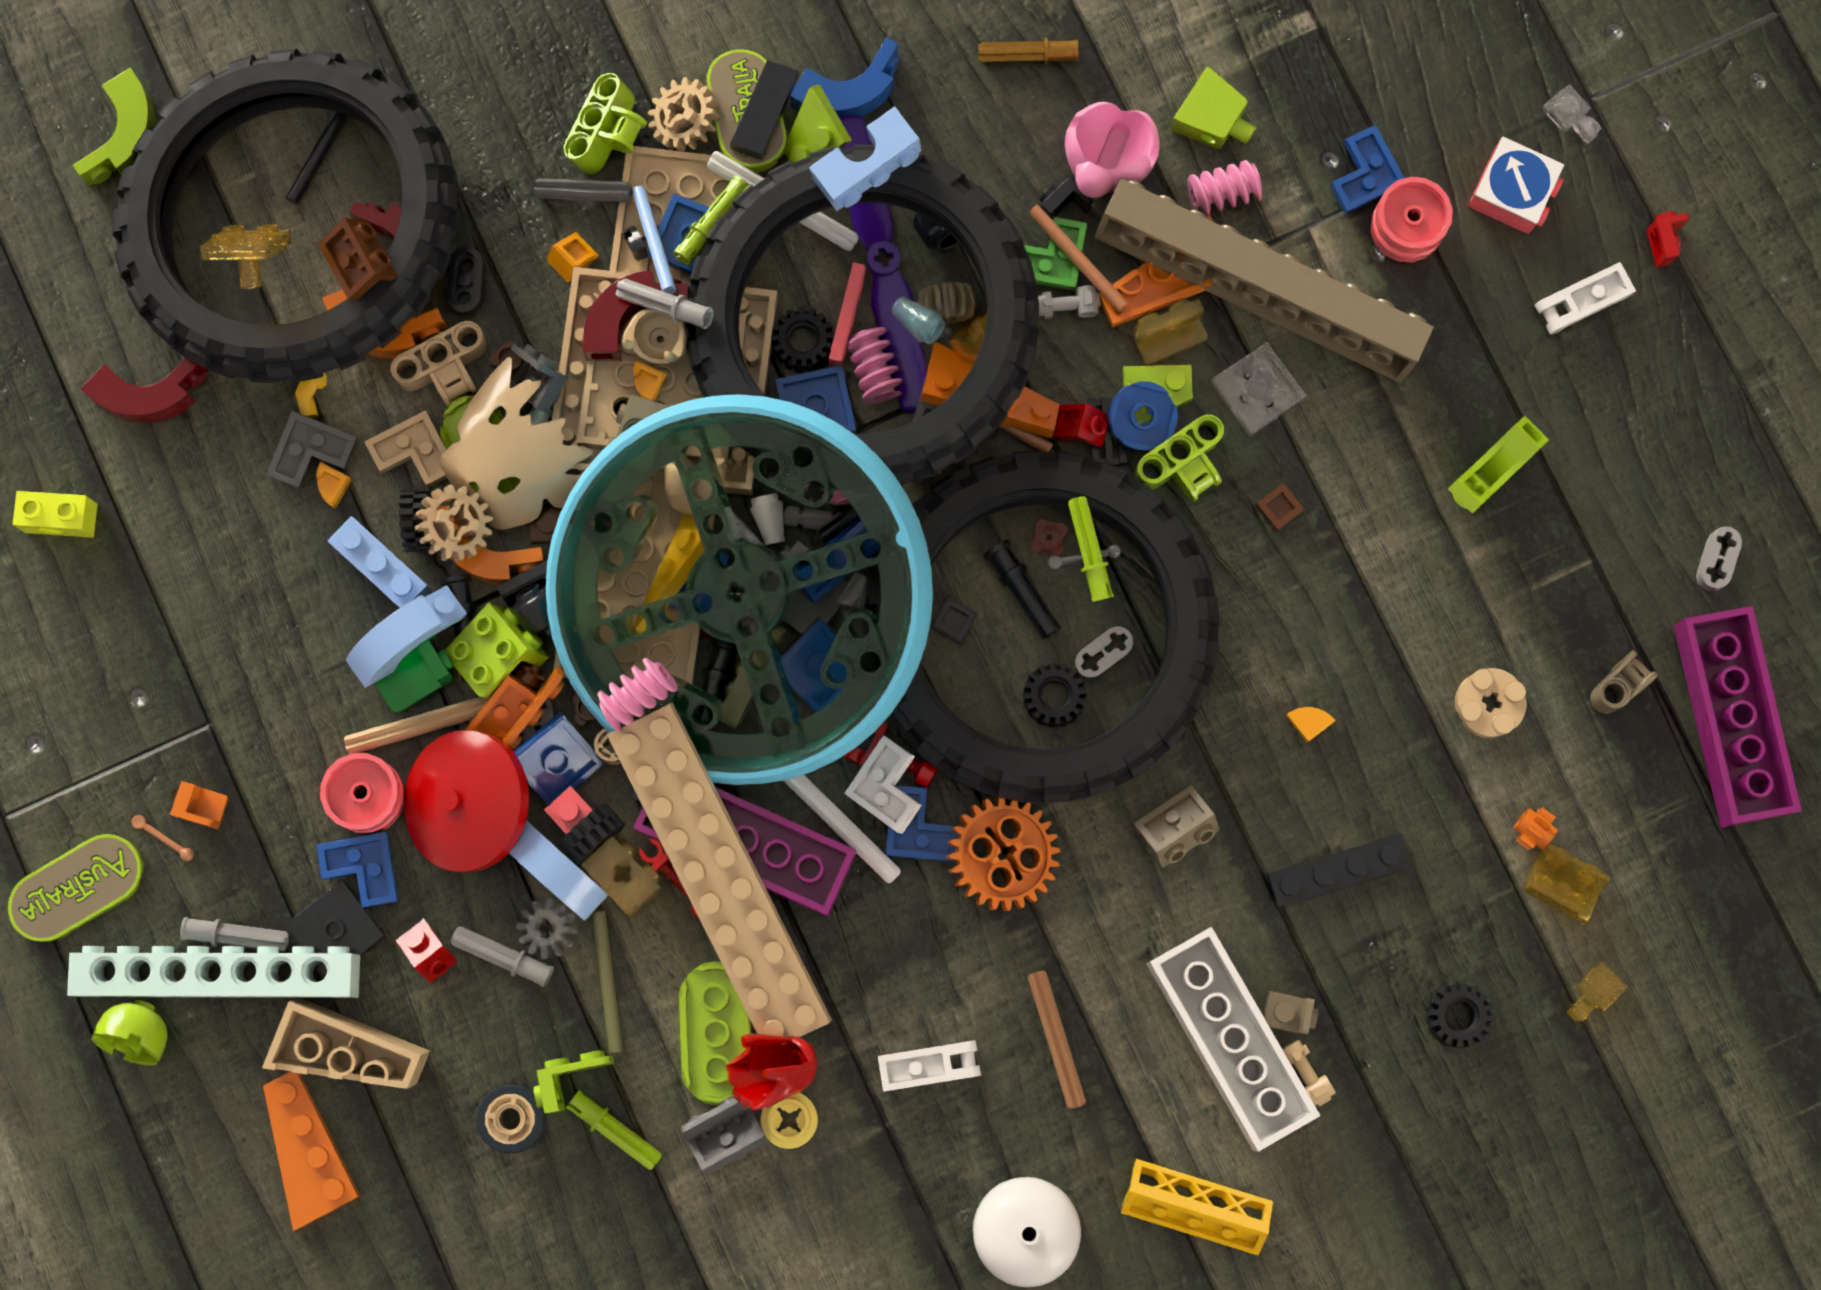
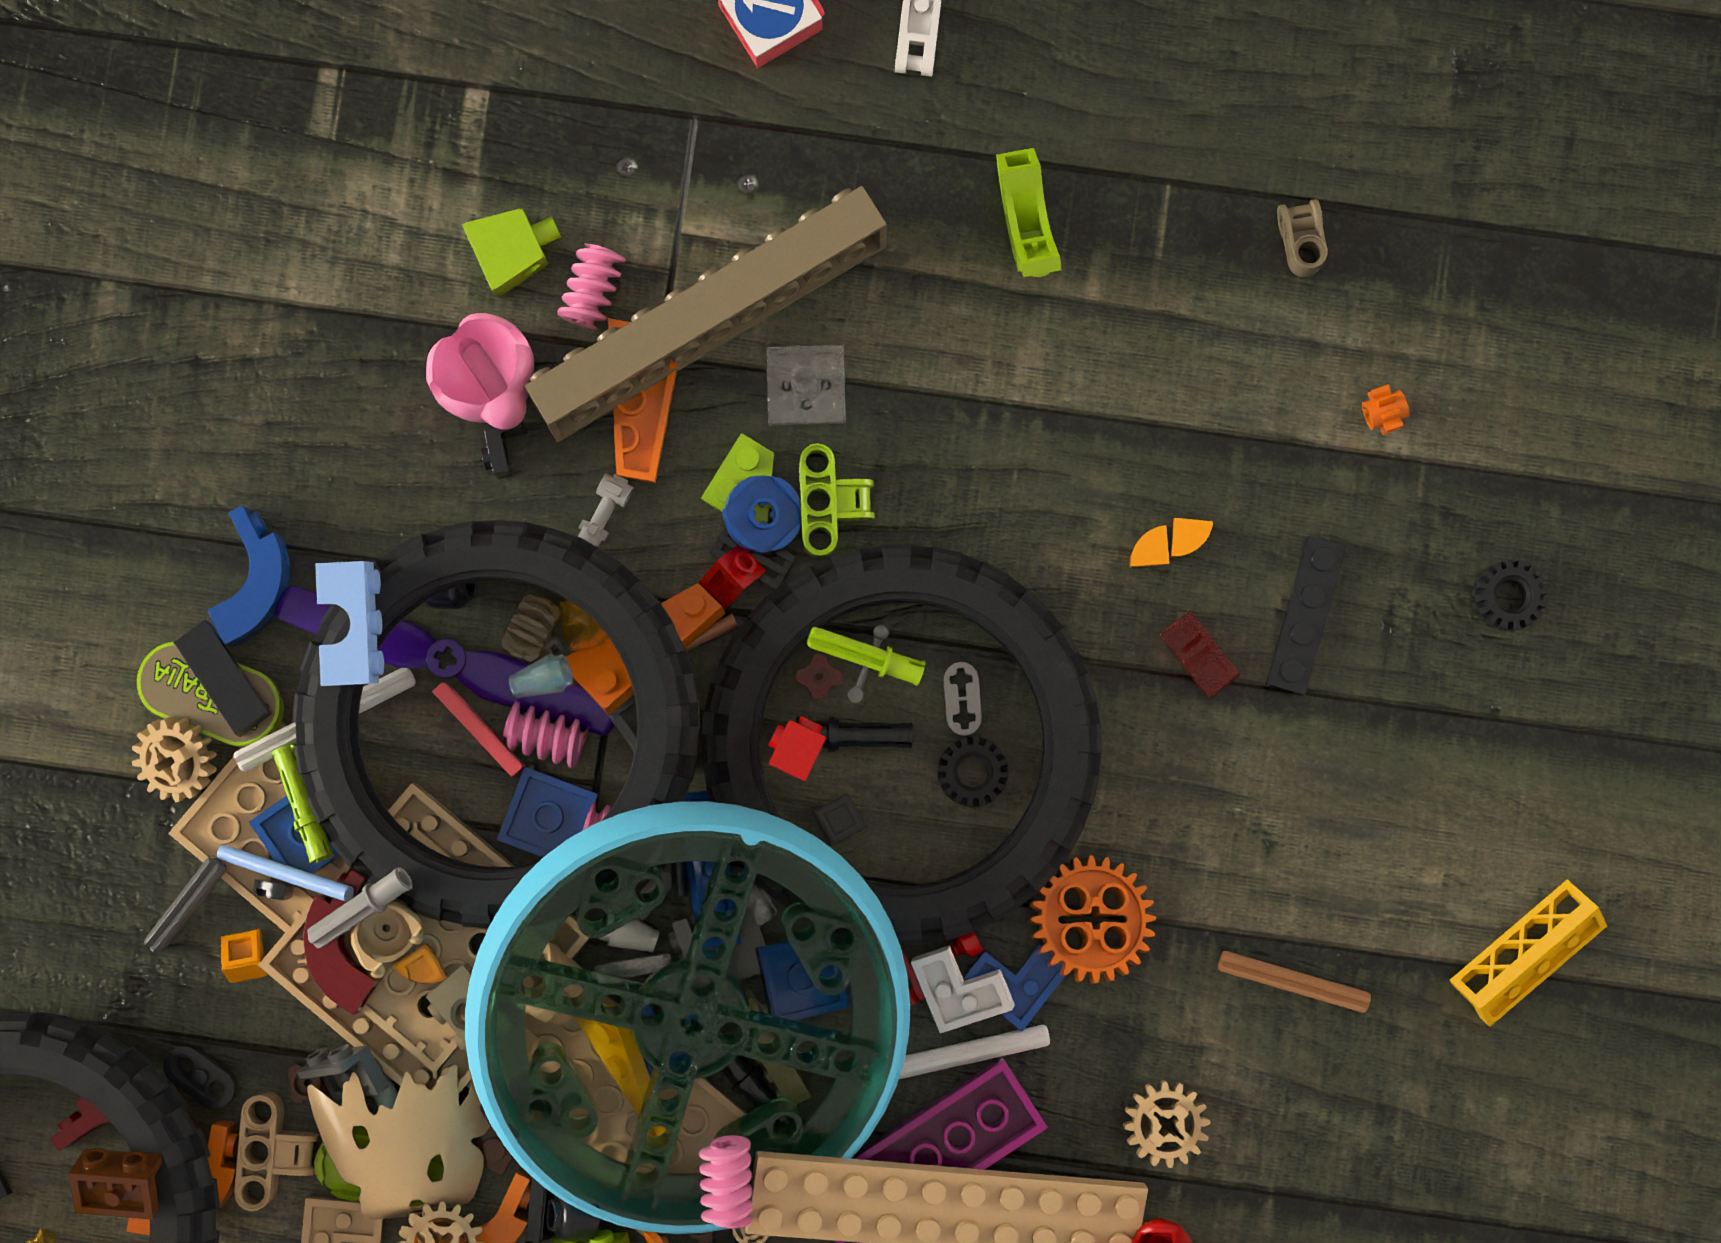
camera: 55 degrees left, 5 degrees up
lime beam [564,73,647,175] -> none
black tyre [772,307,834,373] -> none
lime wing [785,85,852,163] -> none
white plate [878,1040,981,1092] -> none
white cylinder [973,1177,1081,1287] -> none
pearl gold axle [978,38,1078,65] -> none
bright green plate [1024,217,1087,291] -> none
nougat bar [1028,205,1129,312] -> none
clear yellow bracket [1132,299,1208,366] -> none
dark tan bracket [1134,785,1219,868] -> none
white brick [1146,927,1320,1152] -> none
reddish brown plate [1255,483,1305,532] -> none
dark tan bracket [1263,991,1318,1035] -> none
tan bar [1282,1040,1336,1107] -> none
blue plate [1330,125,1405,215] -> none
coral wheel [1370,177,1453,263] -> none
tan plate [1455,668,1527,738] -> none
clear yellow bracket [1522,843,1611,924] -> none
clear yellow plate [1566,962,1628,1023] -> none
magenta brick [1673,606,1802,828] -> none
light grey beam [1696,526,1742,591] -> none
none -> red brick [768,716,827,781]
none -> tan gear [1123,1080,1210,1168]
none -> clear red slope [1160,611,1240,700]
none -> light orange tile [1170,518,1213,557]

